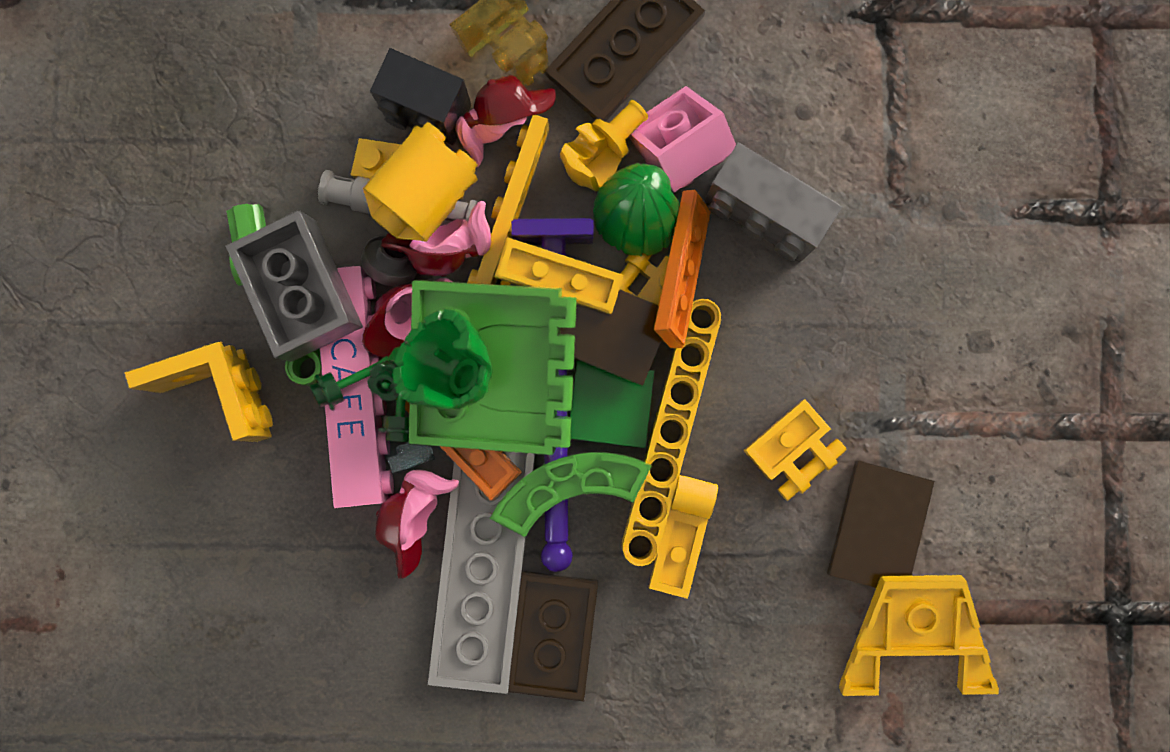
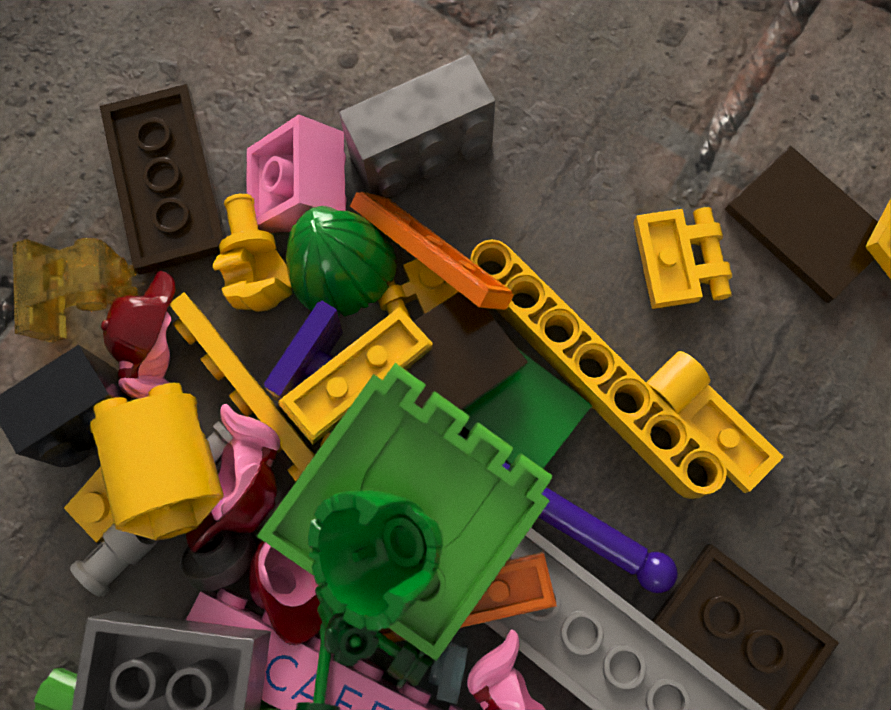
camera: 55 degrees left, 10 degrees down
bright green tile [490,452,652,537] -> none

